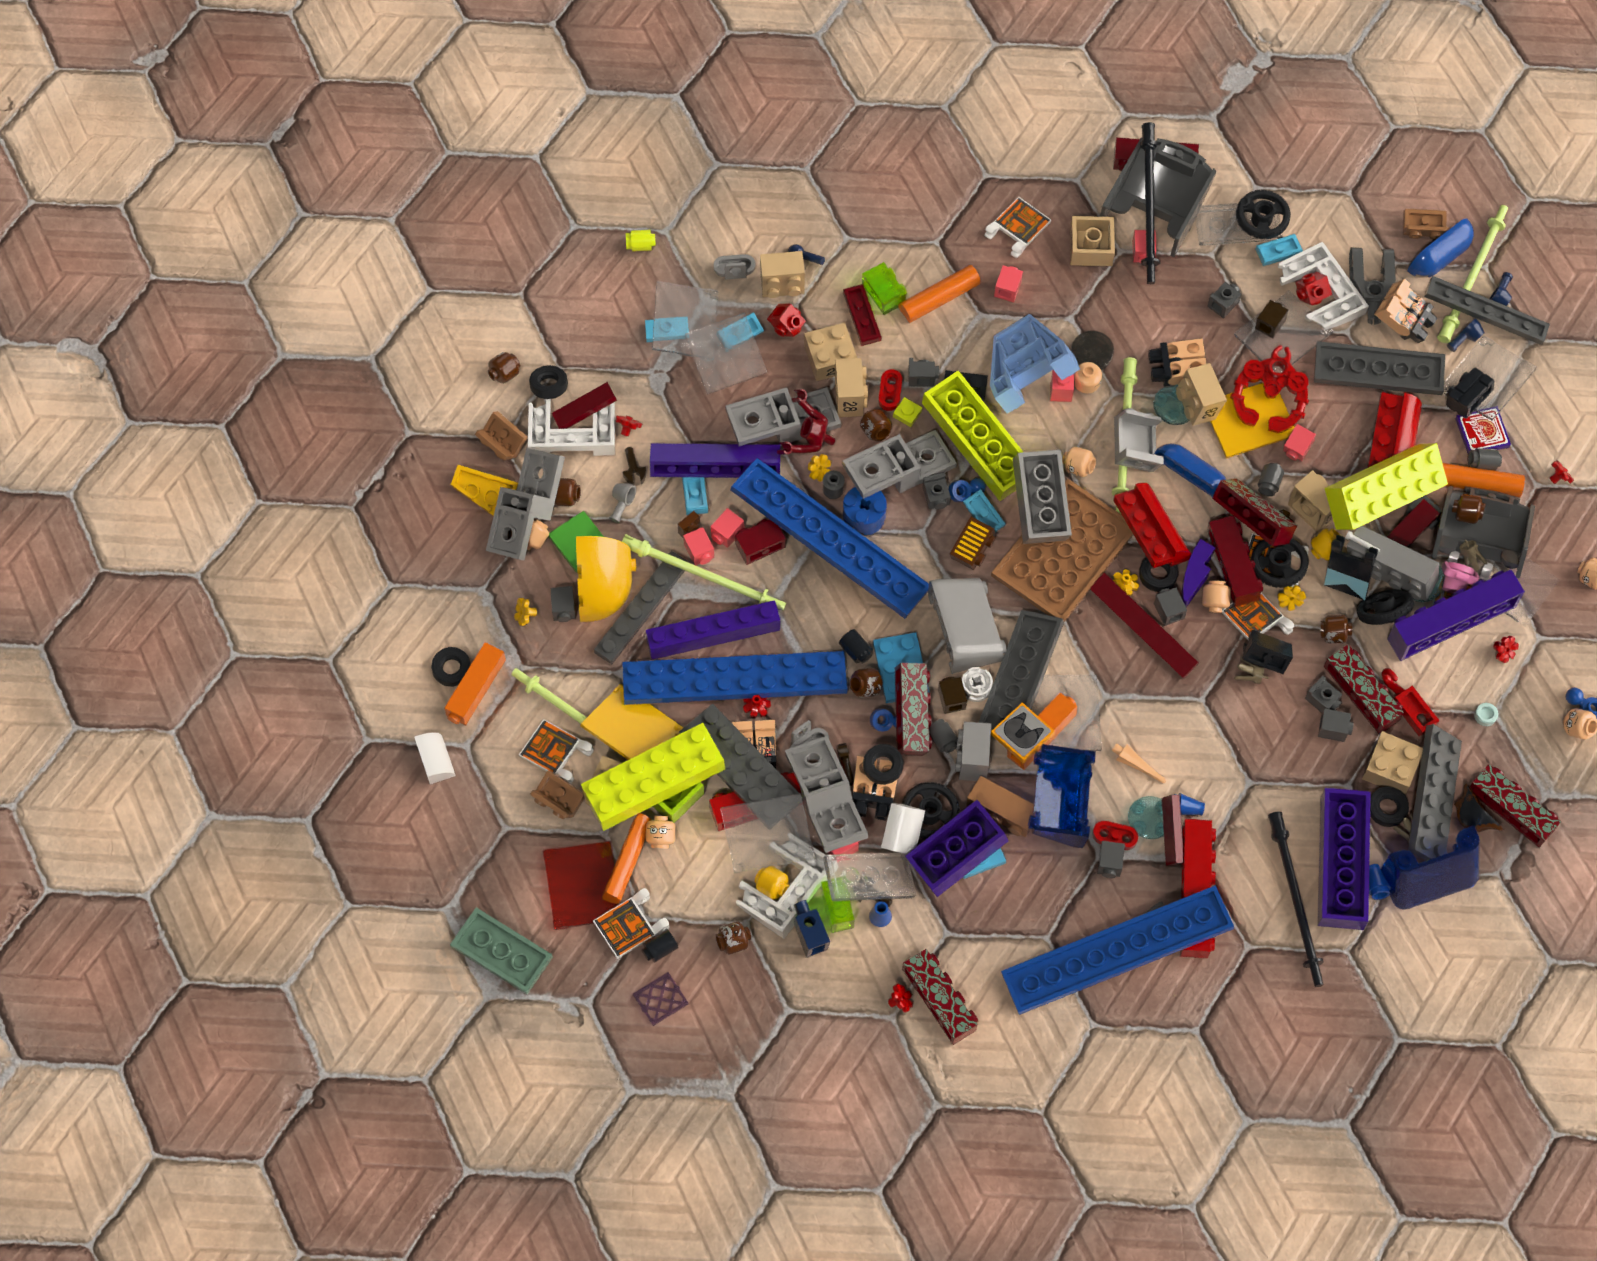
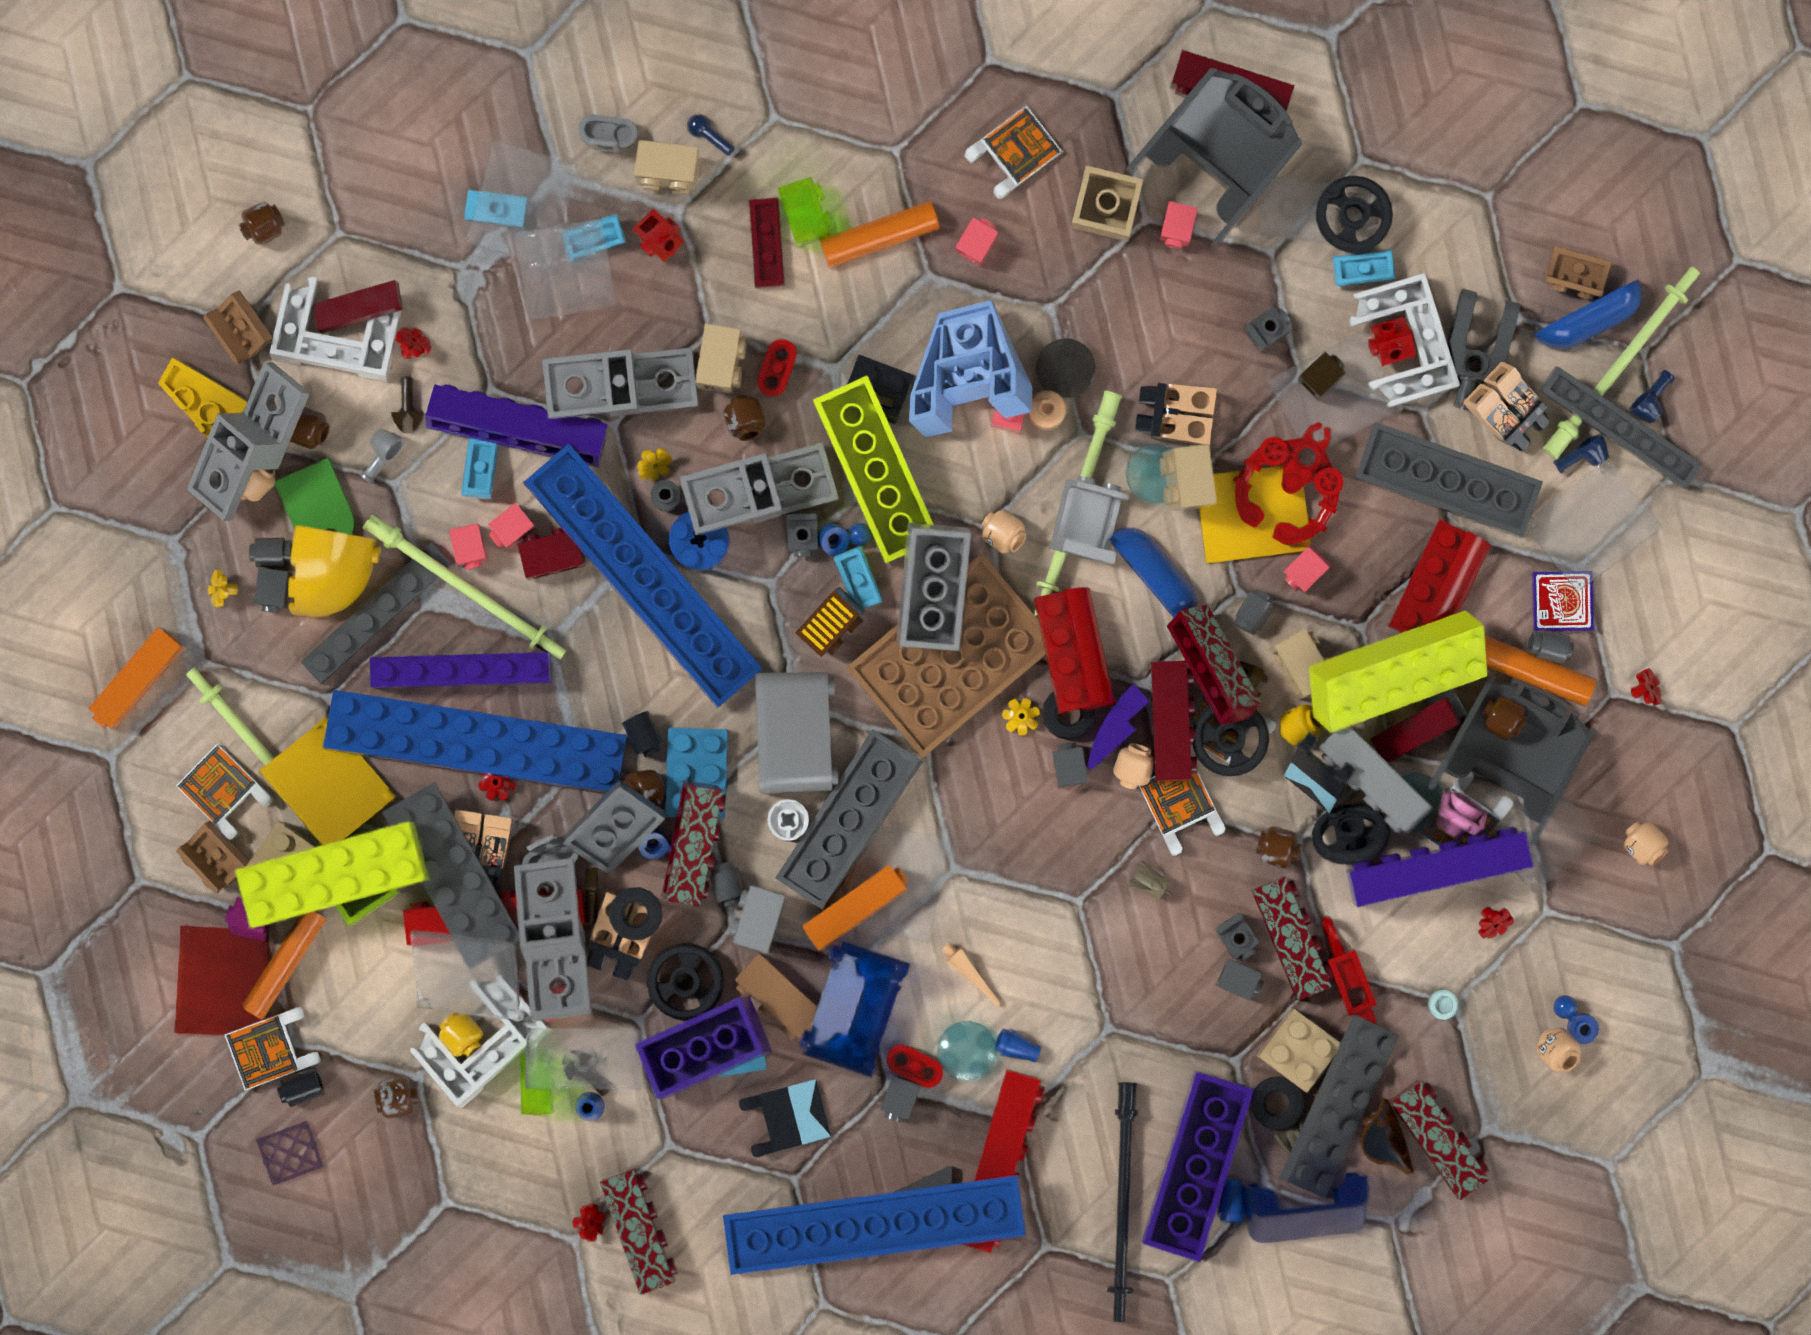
camera: 15 degrees right, 20 degrees up
white brick [414,733,456,784] -> none
black tyre [431,647,471,687] -> none
sand green plate [450,907,553,995] -> none
black tyre [529,365,568,399] -> none
neon yellow brick [626,229,656,252] -> none
light nougat head [646,816,675,848] -> none
reddish brown plate [678,511,700,538] -> none
dark red piece [777,389,835,455] -> none
dark blue torso [794,900,830,958] -> none
tan brick [804,323,857,381] -> none
white brick [881,803,925,854] -> none
neon yellow plate [893,397,922,427] -> none
dark grey brick [908,358,939,387] -> none
dark brown brick [938,677,967,714] -> none
tile [991,703,1055,763] -> none
dark red tile [1090,573,1199,679] -> none
black bar [1140,122,1160,285] -> none
dark red tile [1161,795,1184,866] -> none
black hinge [1242,630,1293,674] -> none
yellow plant [1277,585,1306,611] -> none
white piece [1345,531,1380,553] -> none
black brick [1446,367,1495,419] -> none
dark tan piece [1459,540,1488,572] -> none
none -> magenta brick [225,897,271,942]
none -> dark grey brick [249,537,293,567]
none -> dark grey plate [562,780,666,875]
none -> black flag [739,1079,831,1157]

